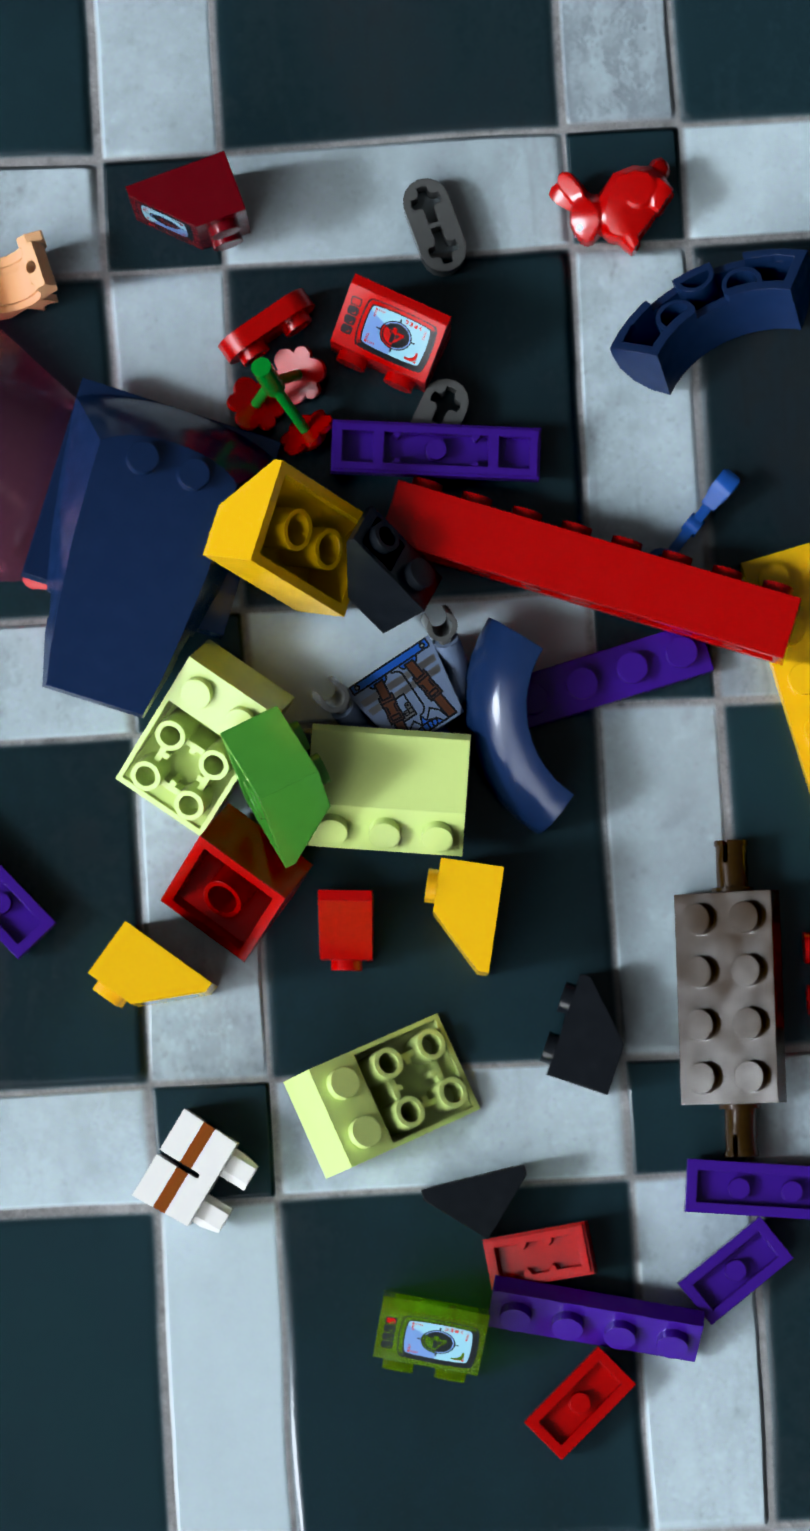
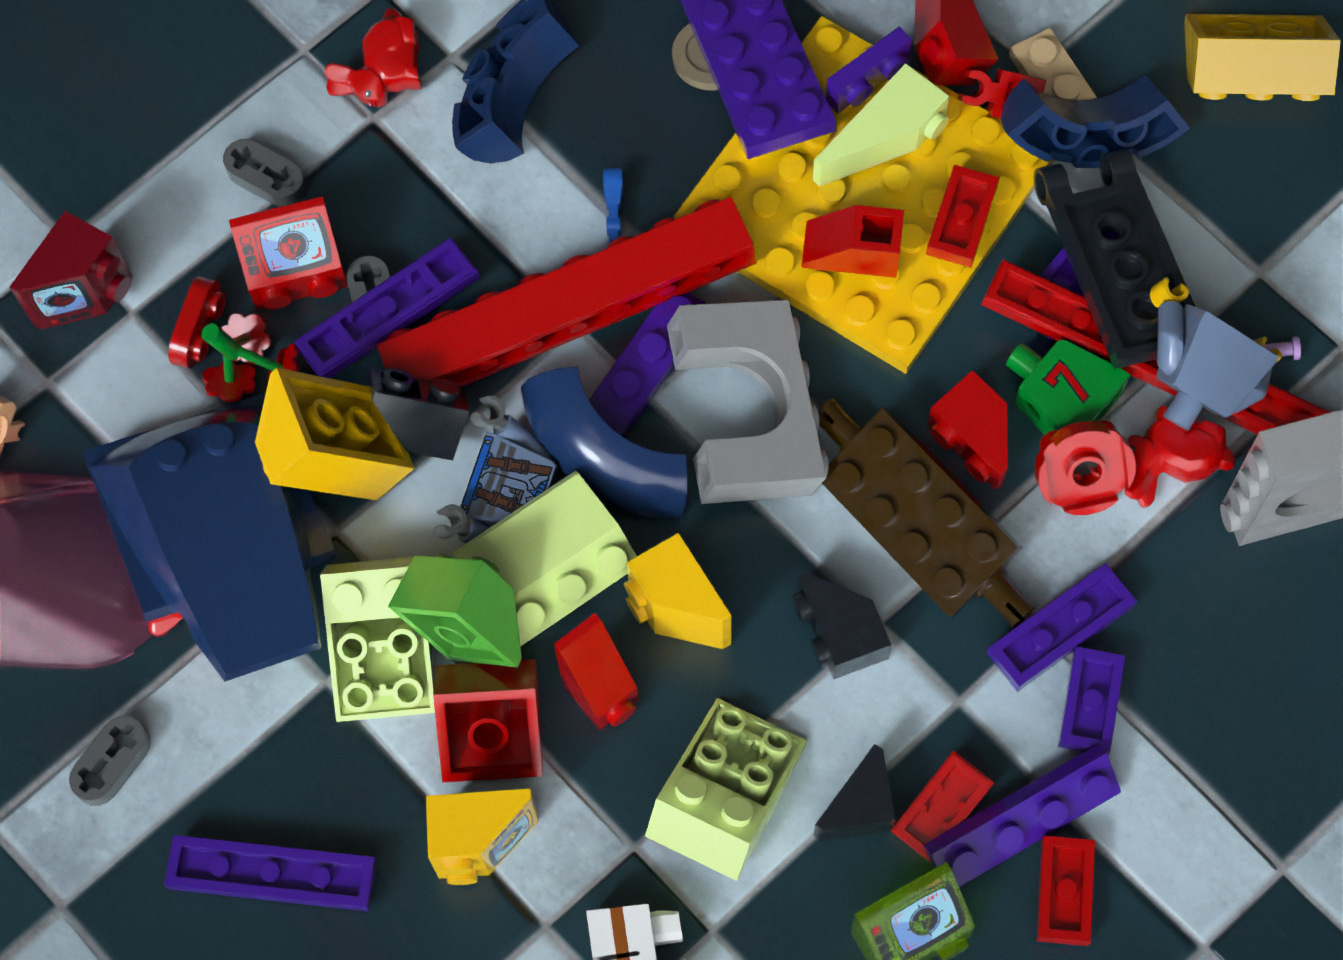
camera: 40 degrees left, 15 degrees down
none -> light grey arch [667,300,829,504]

